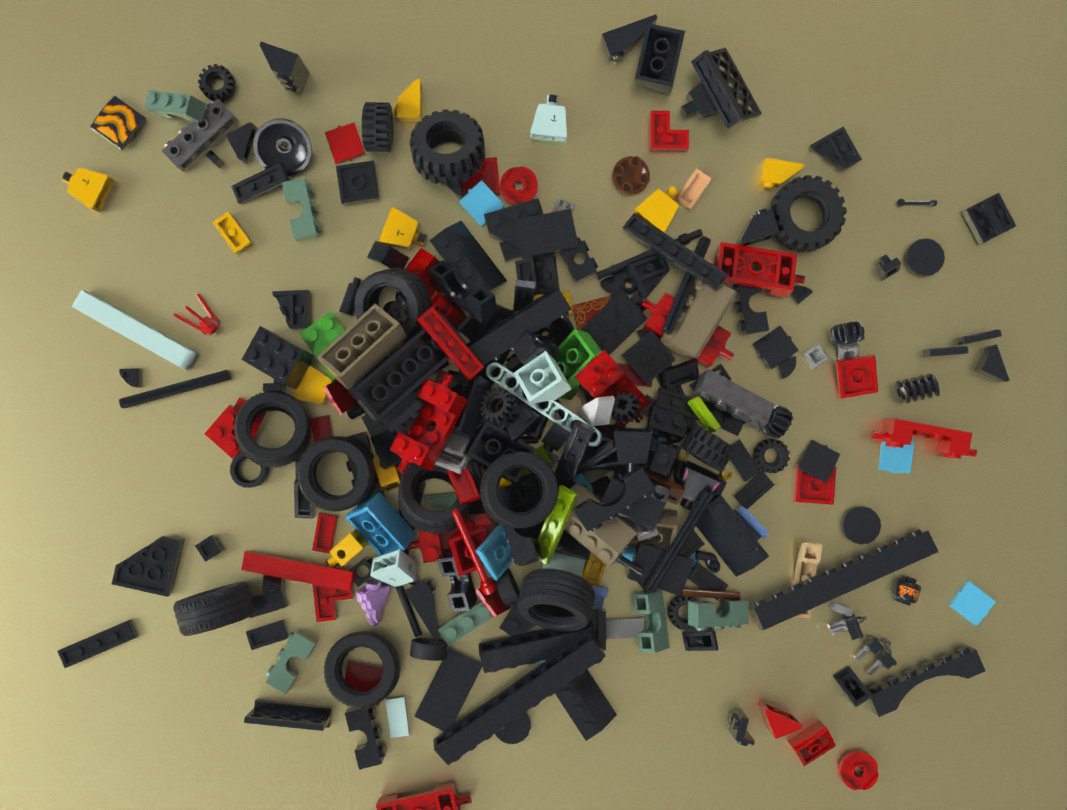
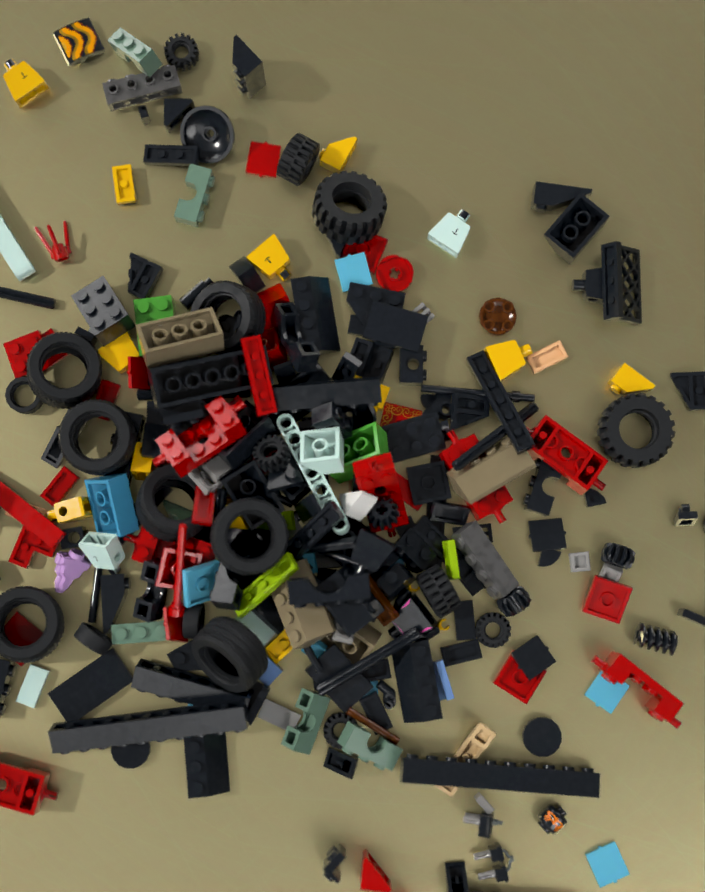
camera: 30 degrees right, 5 degrees down
black plate [336,160,380,205] -> none
red plate [650,111,689,151] -> none
black slope [735,209,779,246] -> none

